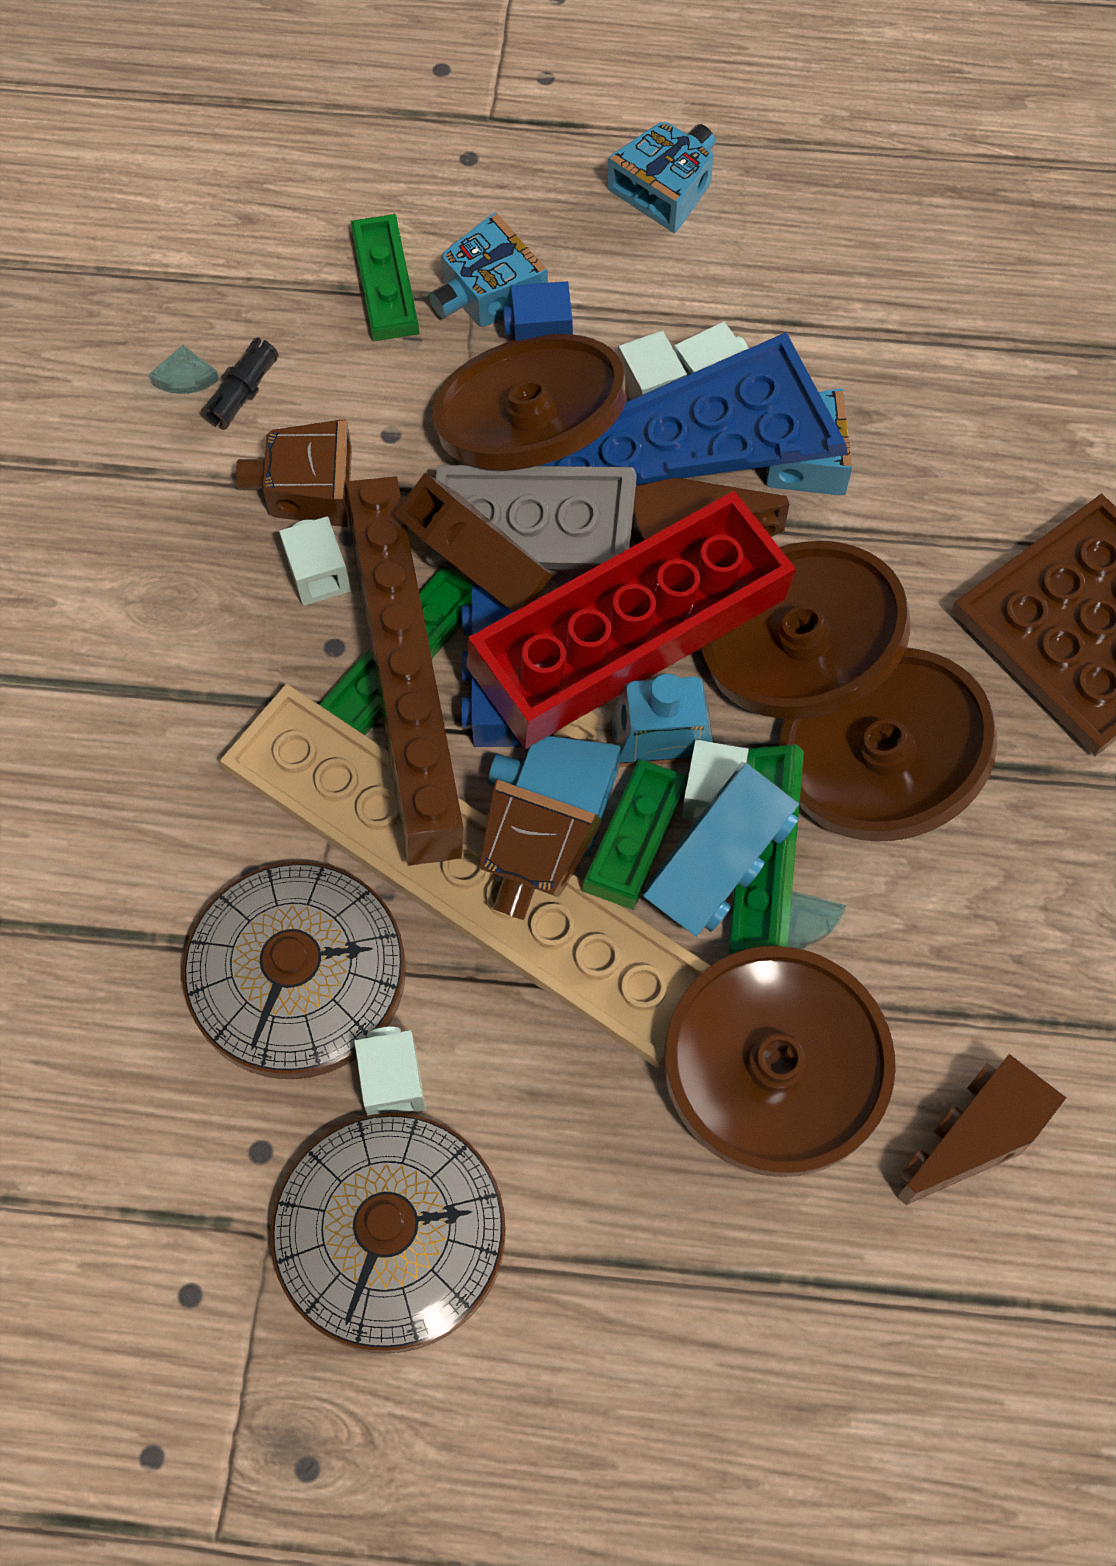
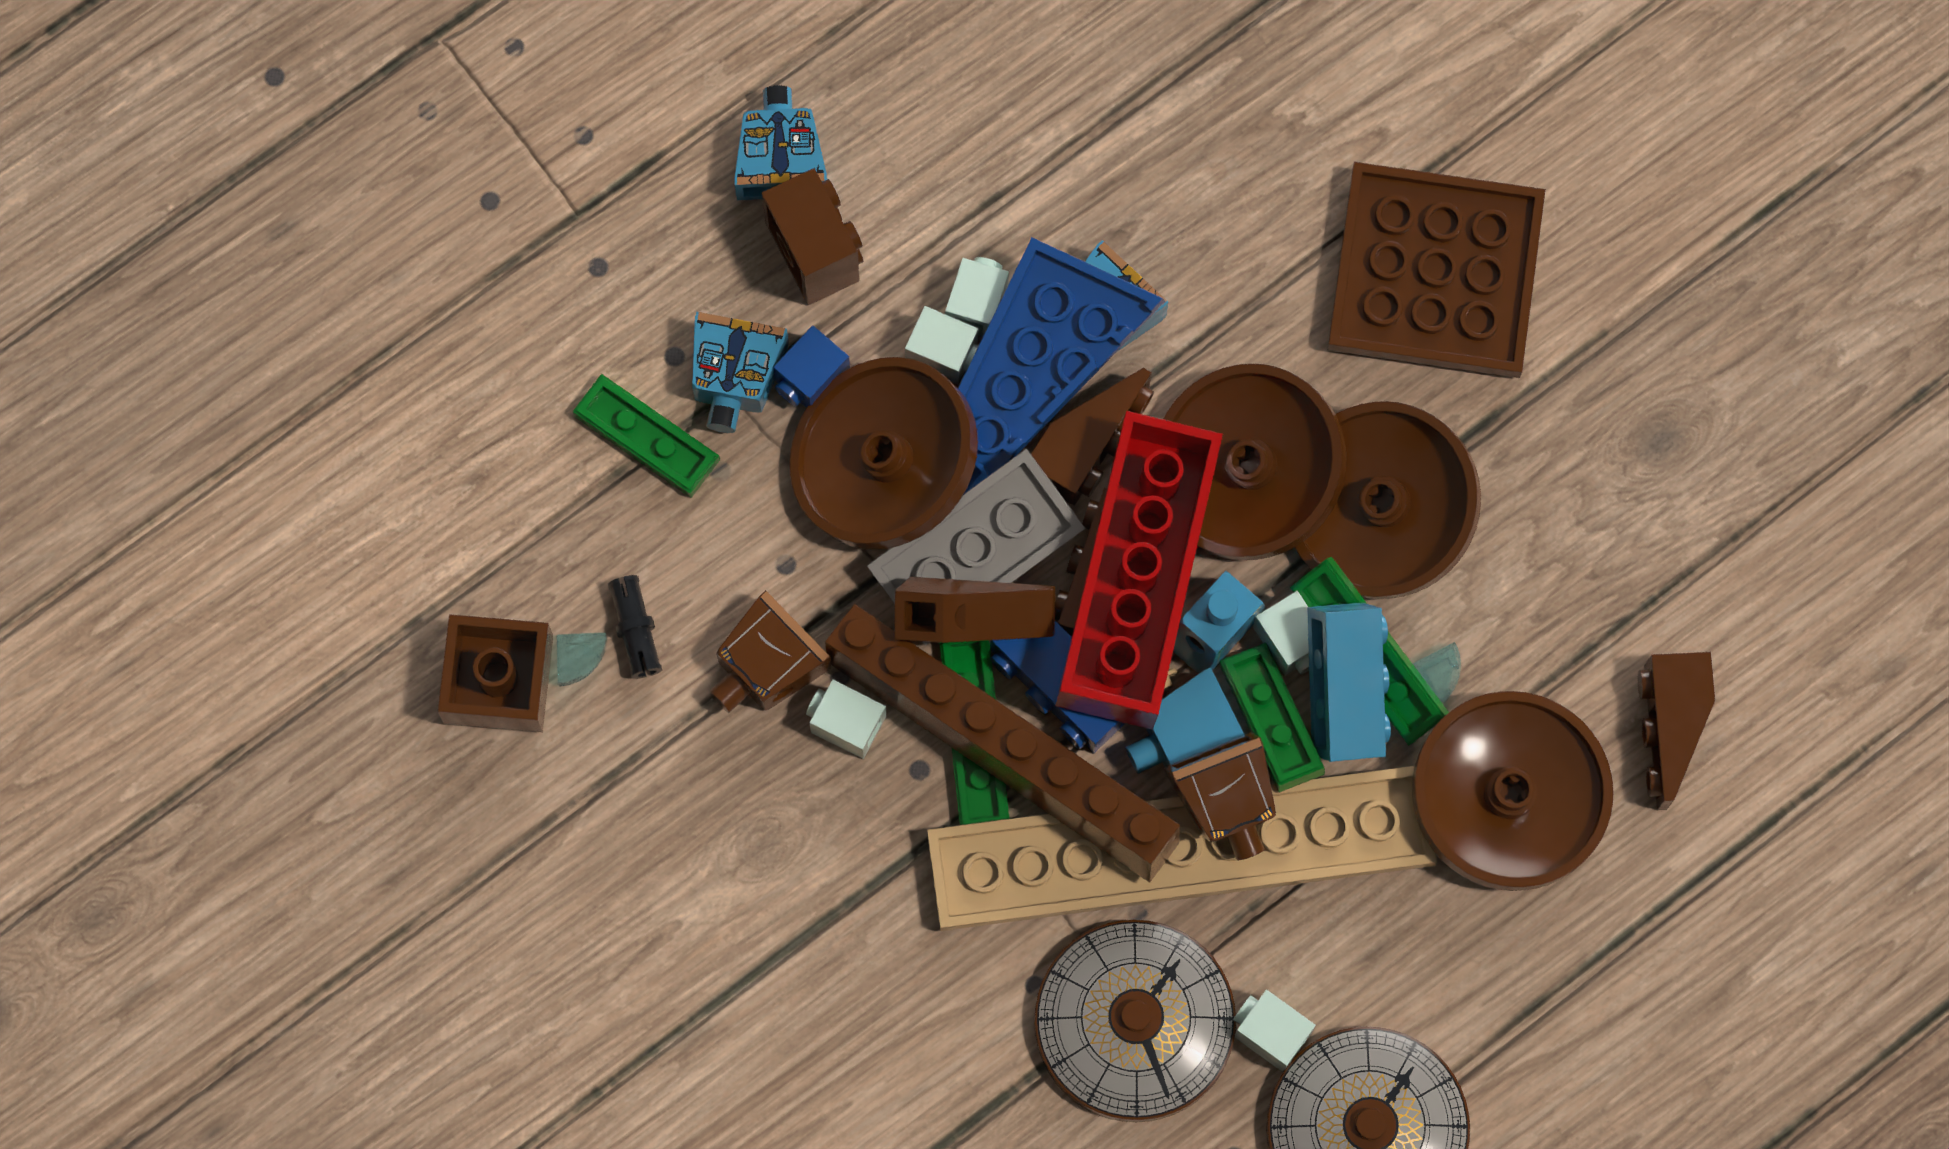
camera: 45 degrees left, 10 degrees up
none -> reddish brown brick [438,614,553,733]
none -> reddish brown brick [762,168,864,305]

